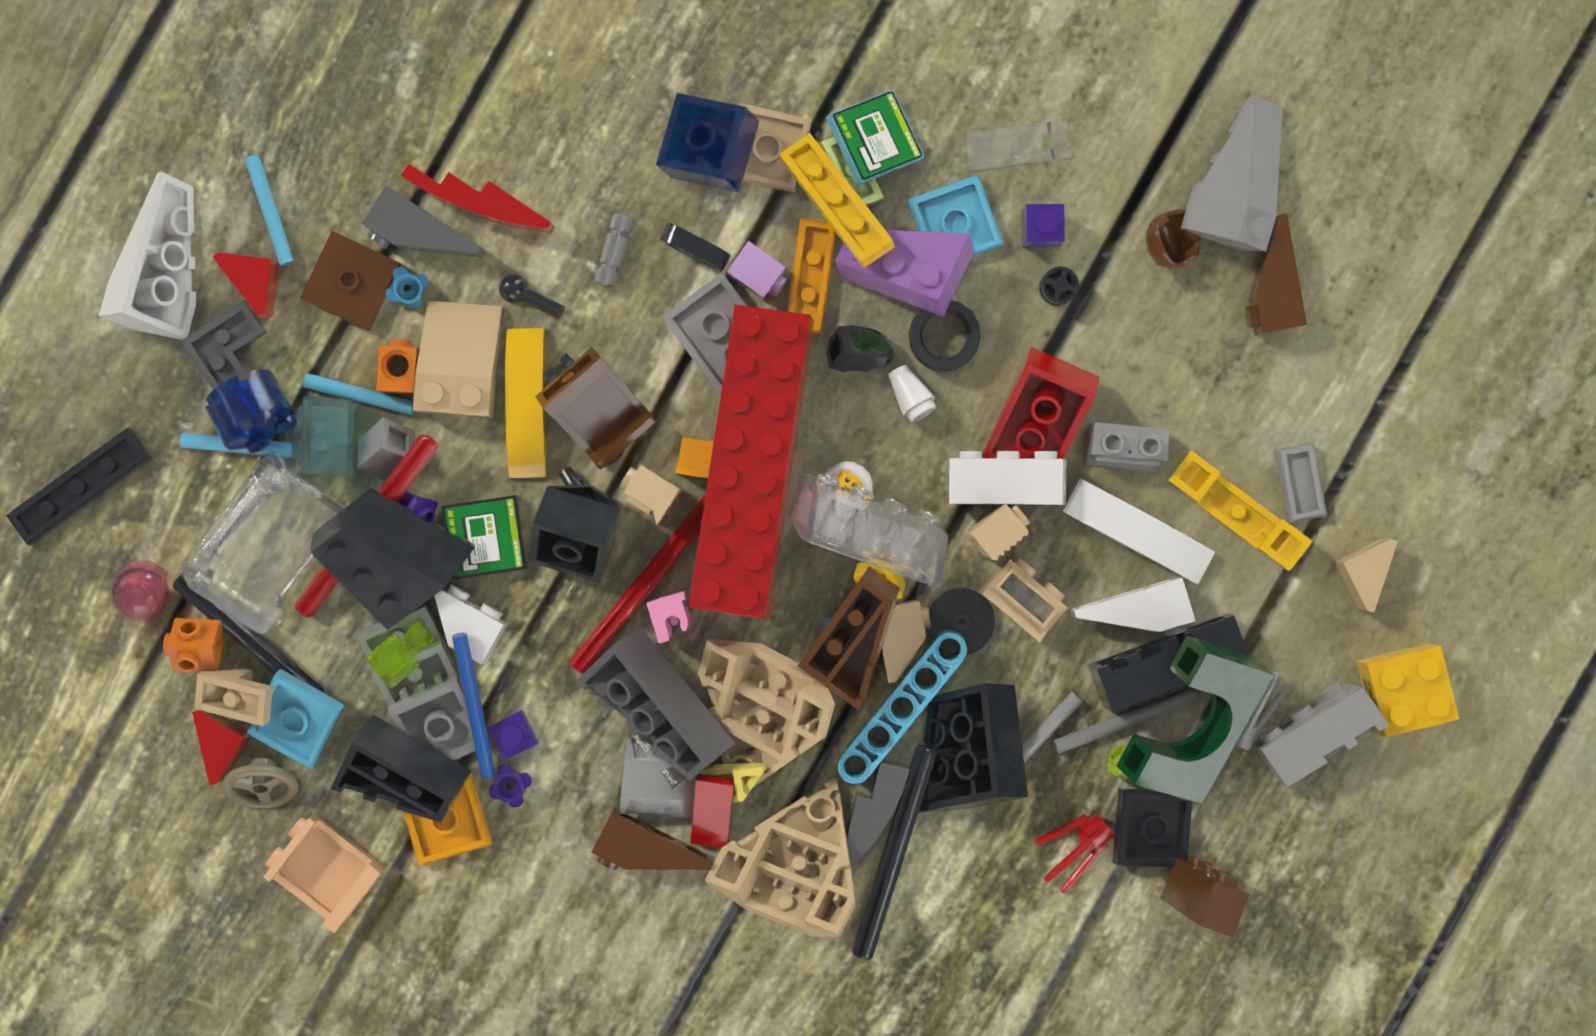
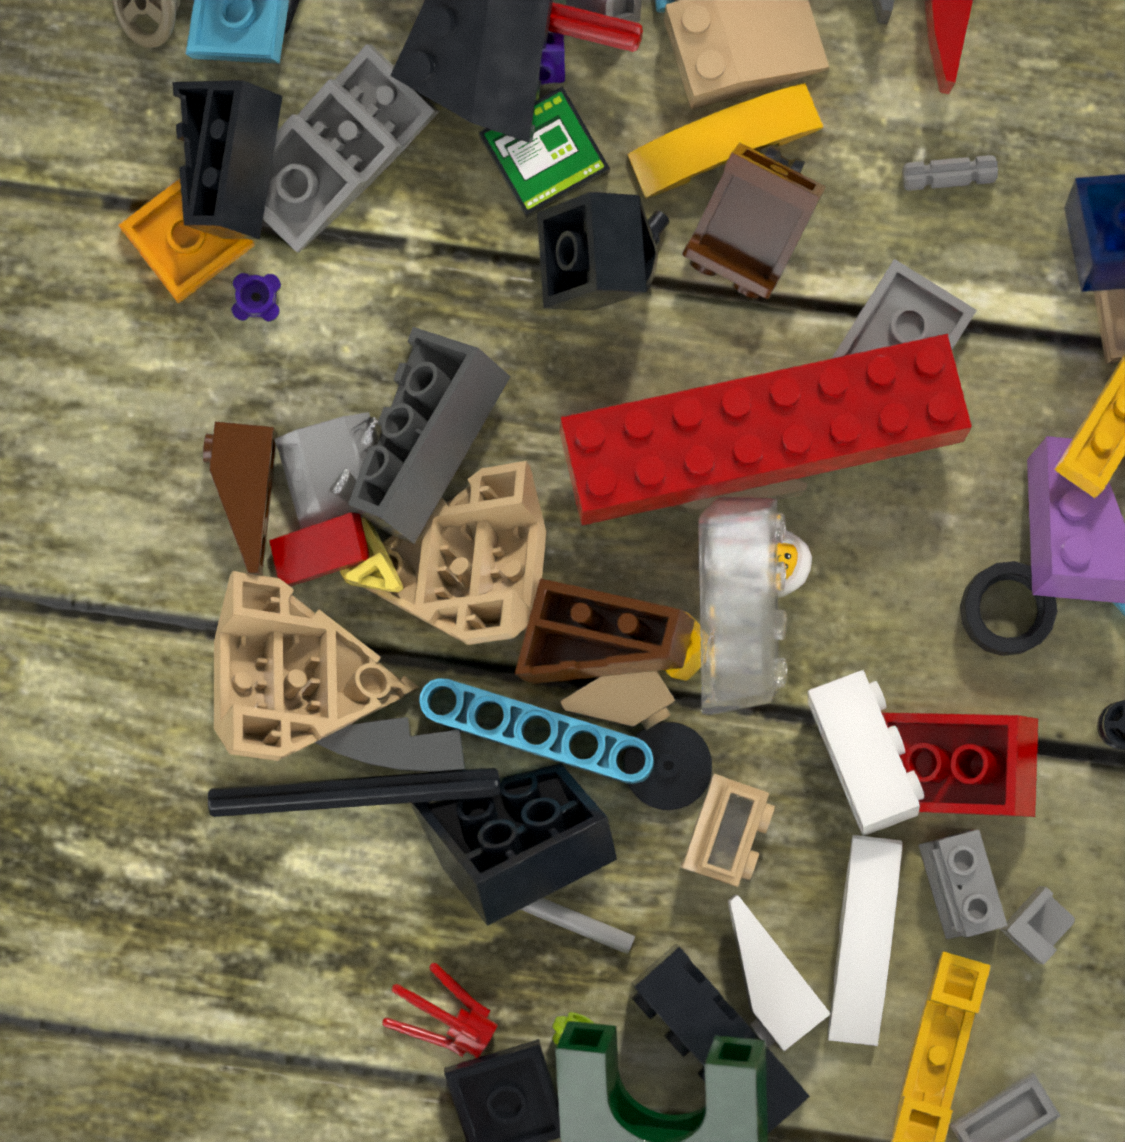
camera: 70 degrees right, 5 degrees down
light nougat panel [263,813,387,933] -> none
clear neon green plate [365,622,434,689] -> none
white slope [434,585,508,665] -> none
blue bar [452,632,496,779] -> none
dark purple plate [487,710,539,761] -> none
black bar [499,274,565,319] -> none
red axle [569,494,706,674] -> none
tan window [619,465,683,526] -> none
bright pink hinge [647,590,691,643] -> none
black beam [659,222,731,272] -> none
light orange panel [675,437,714,479] -> none
lavender brick [727,241,787,301] -> none
light orange tile [787,218,836,335] -> none
black rock [827,325,894,373] -> none
white cone [888,364,937,423] -> none
tan brick [966,504,1030,561] -> none
light grey bar [1053,687,1198,754] -> none
none -> light grey panel [1000,886,1075,965]

